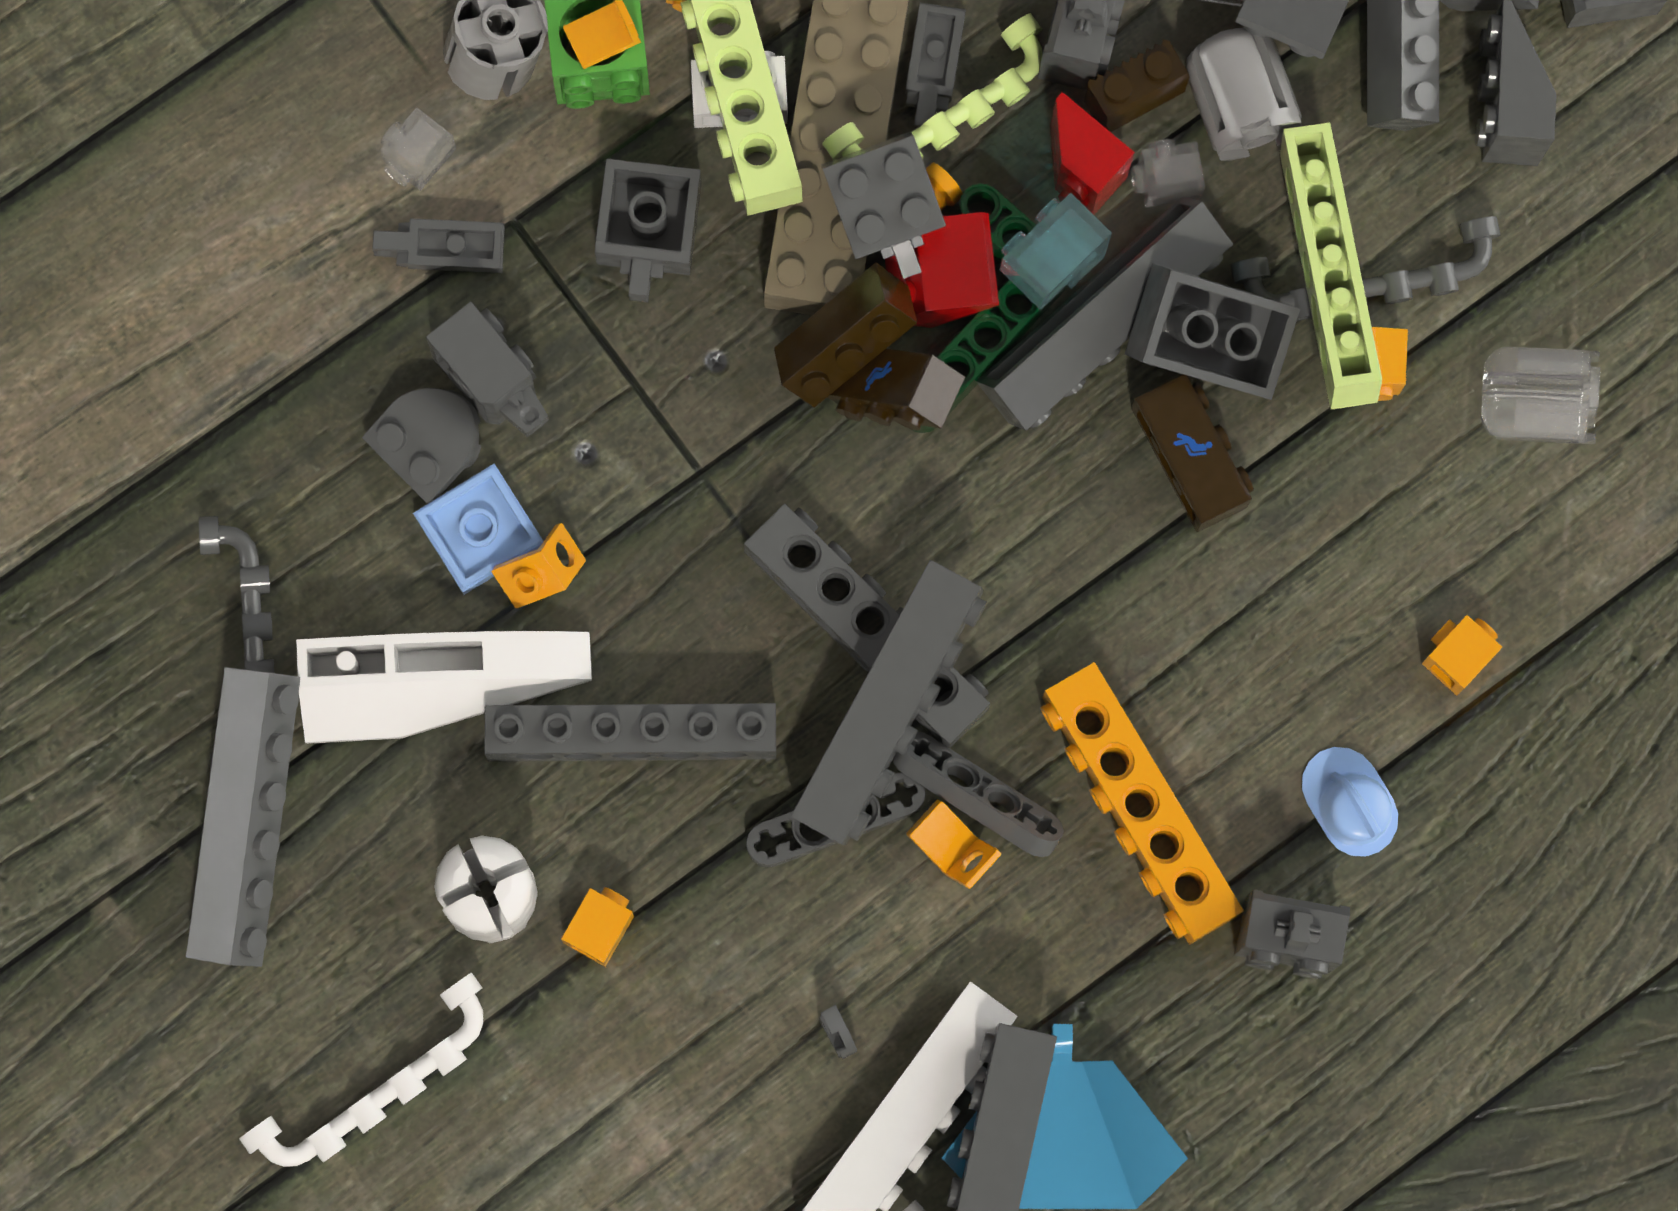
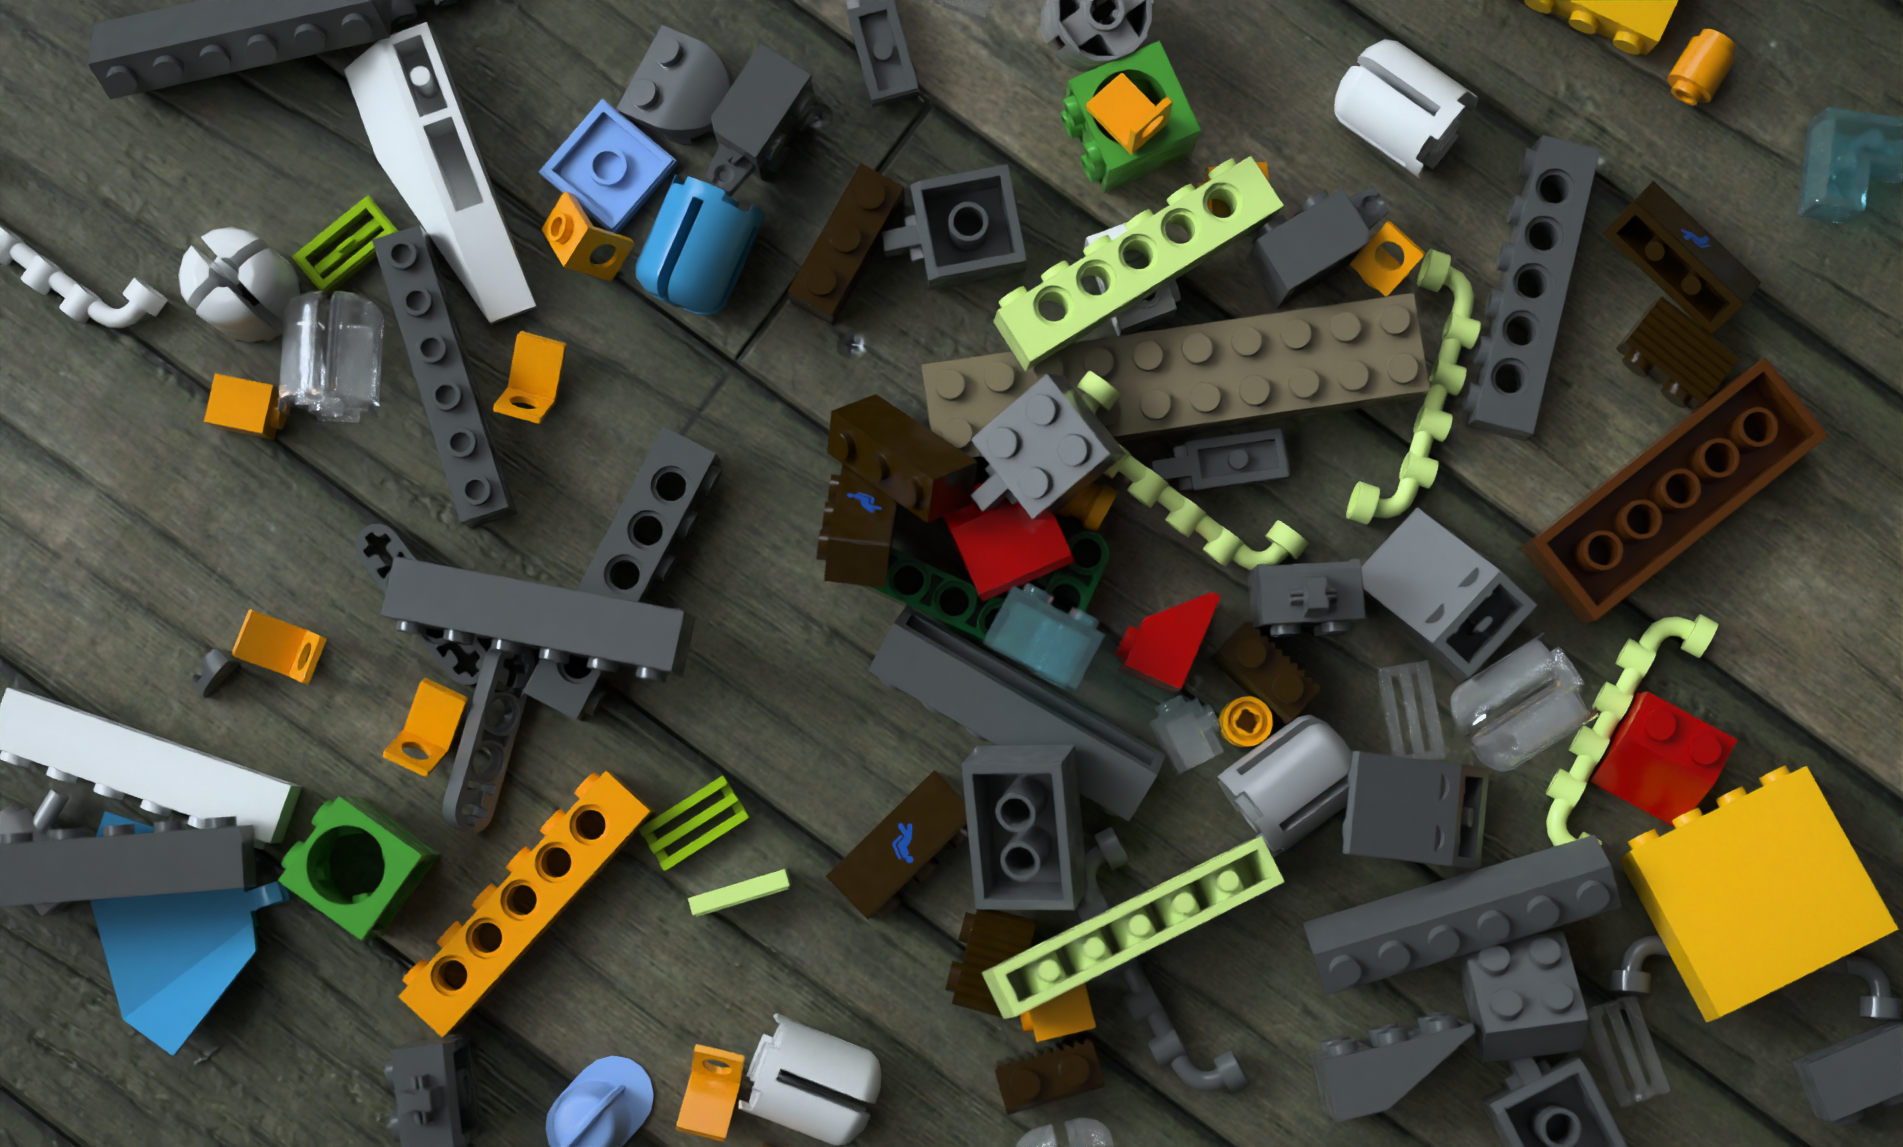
camera: 75 degrees right, 5 degrees up
none -> light orange bracket [231,609,327,685]
none -> clear cylinder [278,290,385,423]
none -> bright green brick [278,796,440,940]
none -> lime tile [292,195,399,297]
none -> light orange bracket [493,331,567,424]
none -> dark azure cylinder [635,175,766,316]
none -> lime tile [638,775,750,871]
none -> light orange bracket [676,1044,745,1142]
none -> yellowish green tile [688,868,793,917]
none -> white cylinder [738,1013,881,1145]
none -> dark brown brick [788,163,905,326]
none -> dark brown brick [945,909,1037,1020]
none -> dark brown brick [994,1034,1105,1115]
none -> light orange wheel [1218,696,1273,747]

